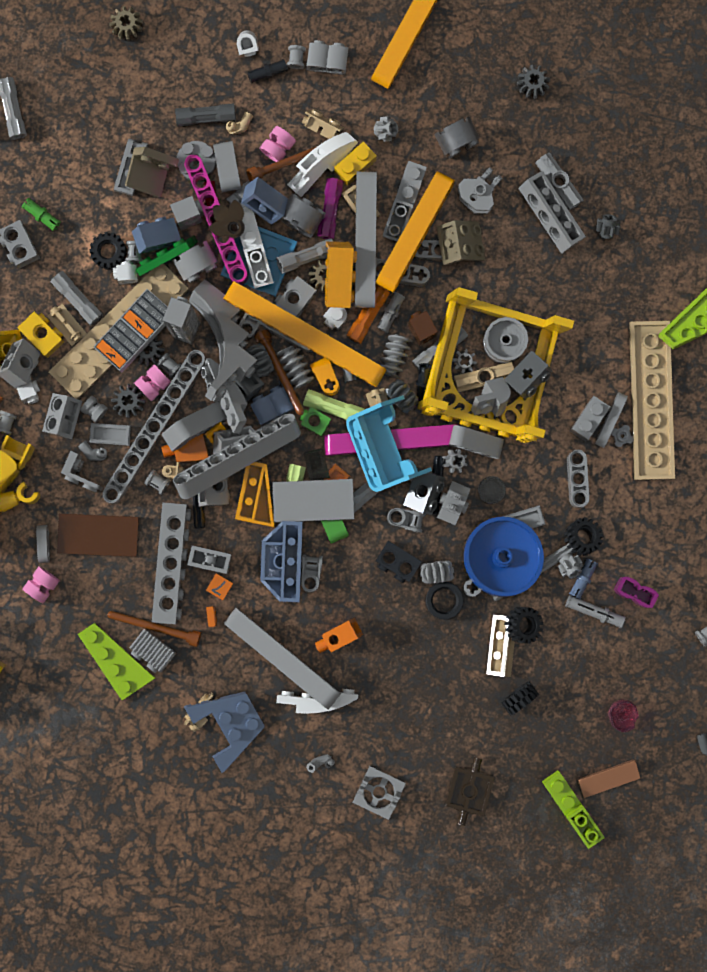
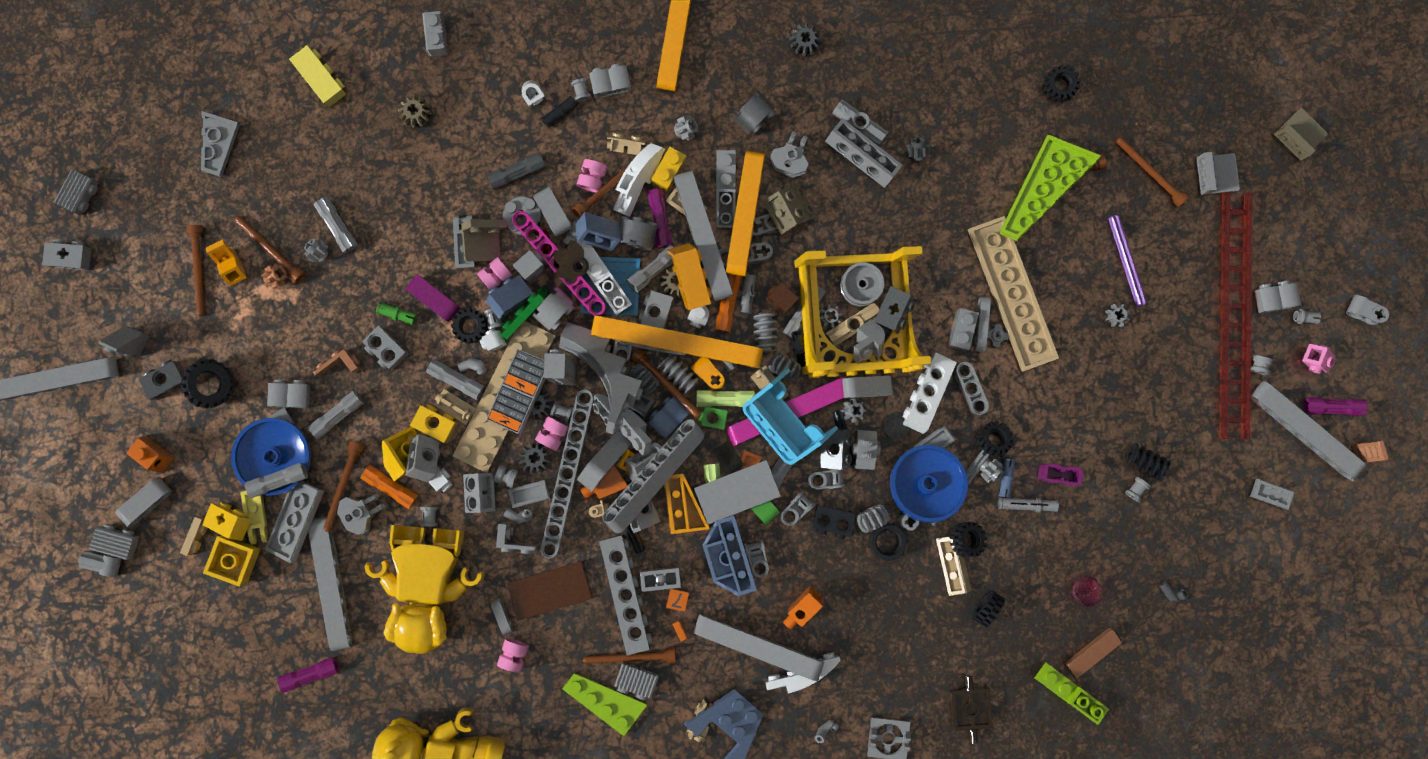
camera: 20 degrees left, 0 degrees up
light grey bush [144,469,171,495] -> none
tan arm [226,112,253,135] -> none
none -> magenta beam [405,274,460,323]
none -> light grey arm [457,358,487,375]
none -> bright pink wheel [477,257,513,290]
none -> light grey piece [780,490,816,526]
none -> white brick [902,353,957,434]

